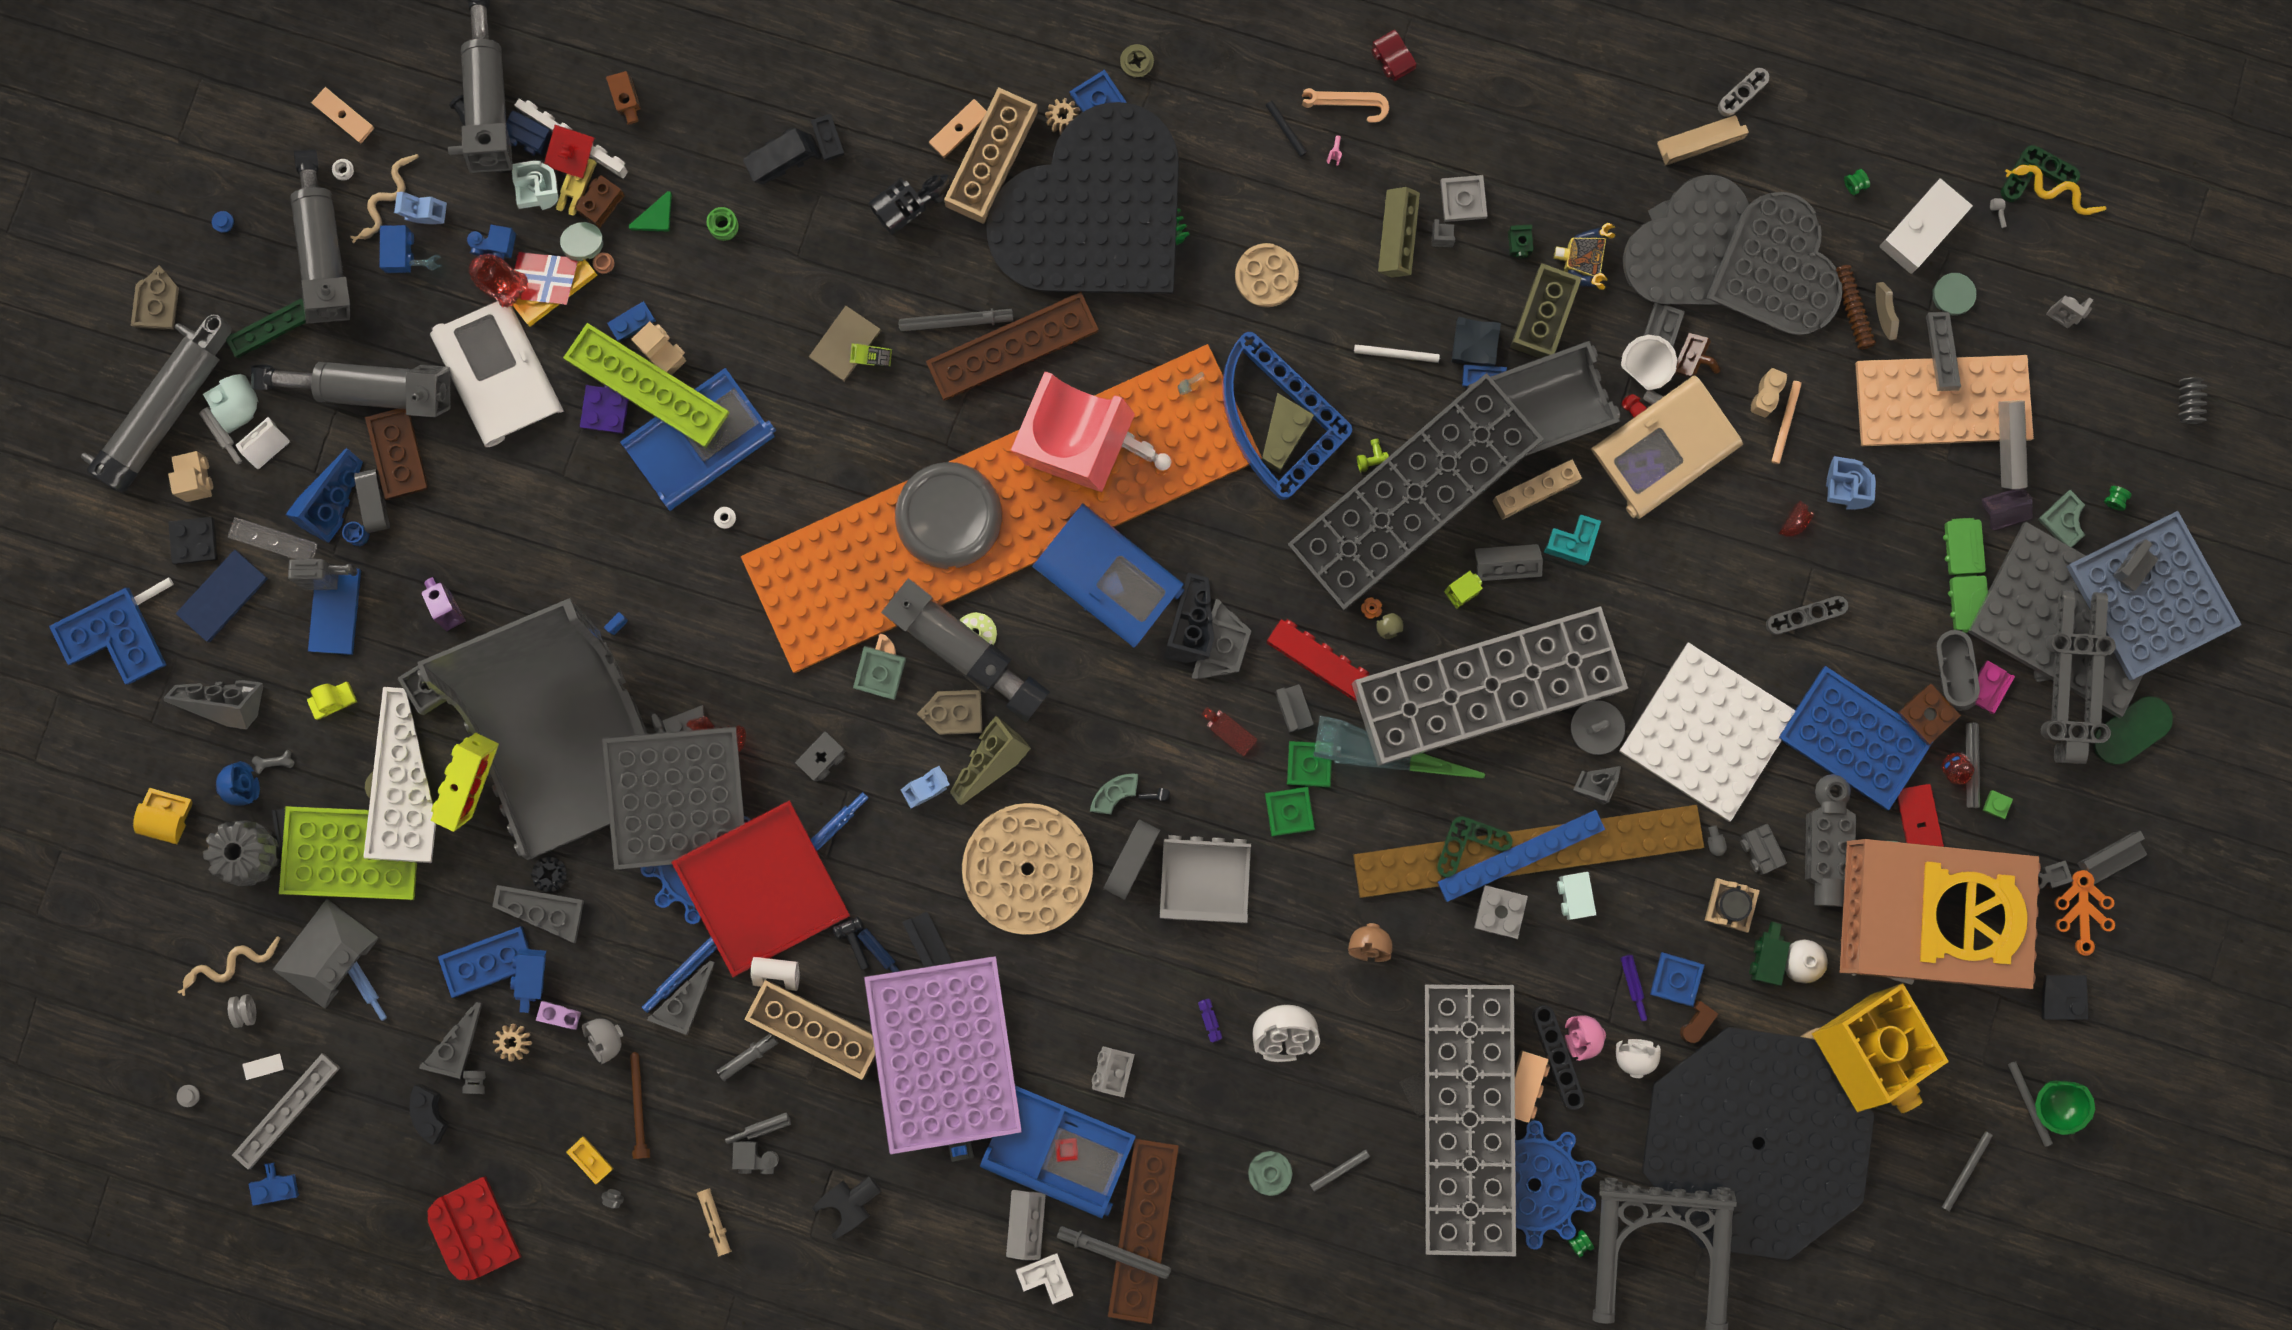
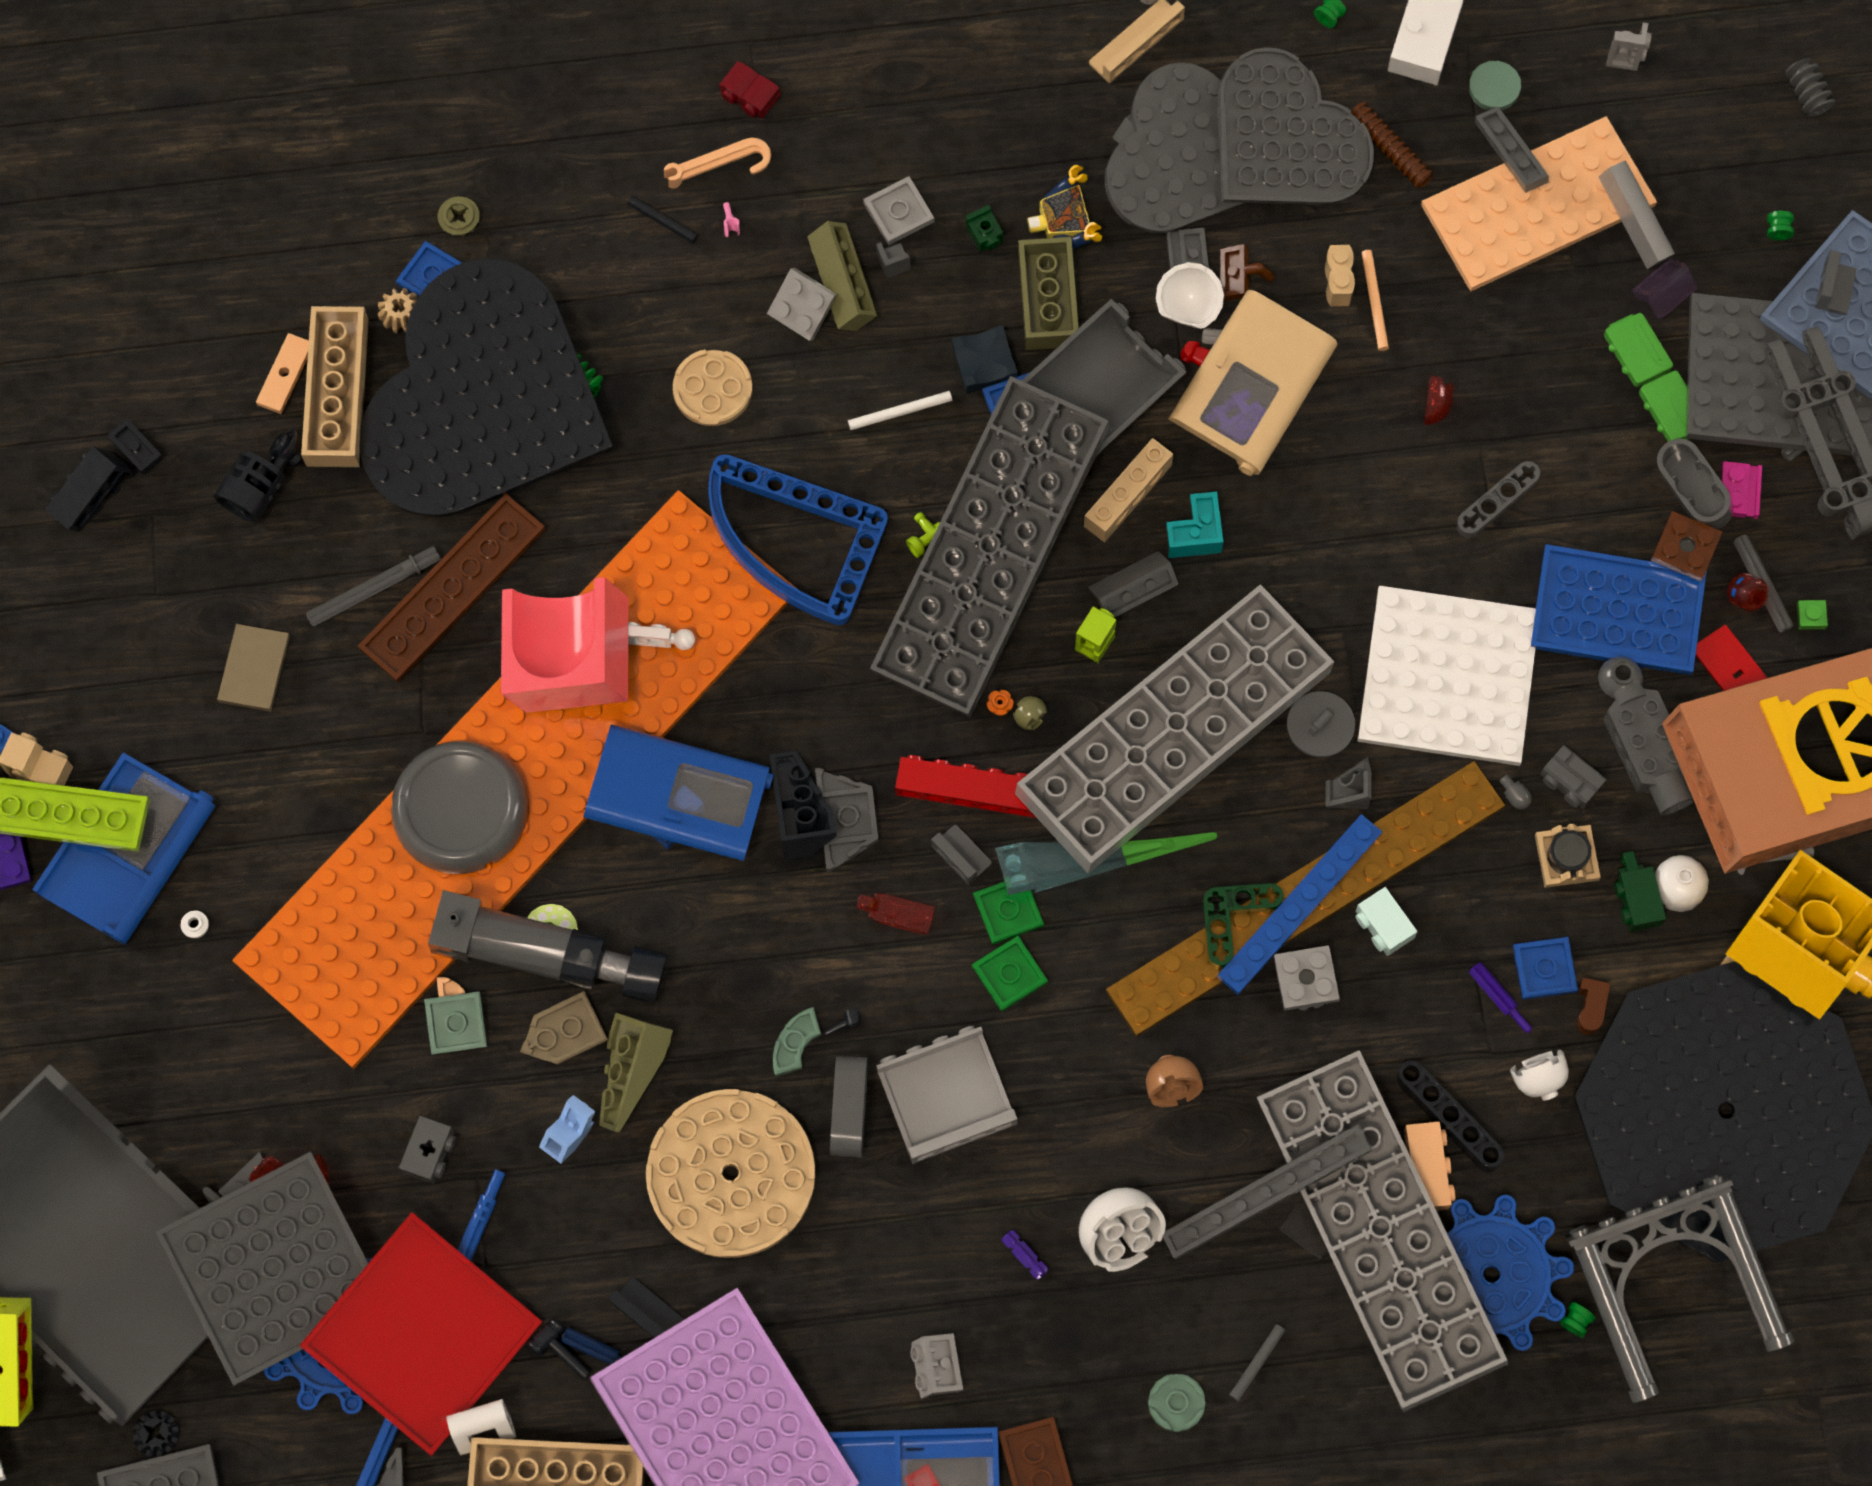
camera: 20 degrees left, 10 degrees down
blue tile [604,612,628,635] -> none
bright green wheel [707,207,739,241] -> none
leg [850,343,892,366] -> none
clear light blue hand [1178,372,1205,395] -> none
olive wedge [1262,393,1314,474] -> none
bright pink cylinder [1565,1016,1606,1061] -> none
medium blue brick [1826,456,1876,510] -> none
dark tan tile [1876,282,1899,340] -> none
sand green tile [2038,490,2085,547] -> none
none -> light grey plate [767,267,837,341]
none -> dark grey plate [1163,1125,1373,1259]

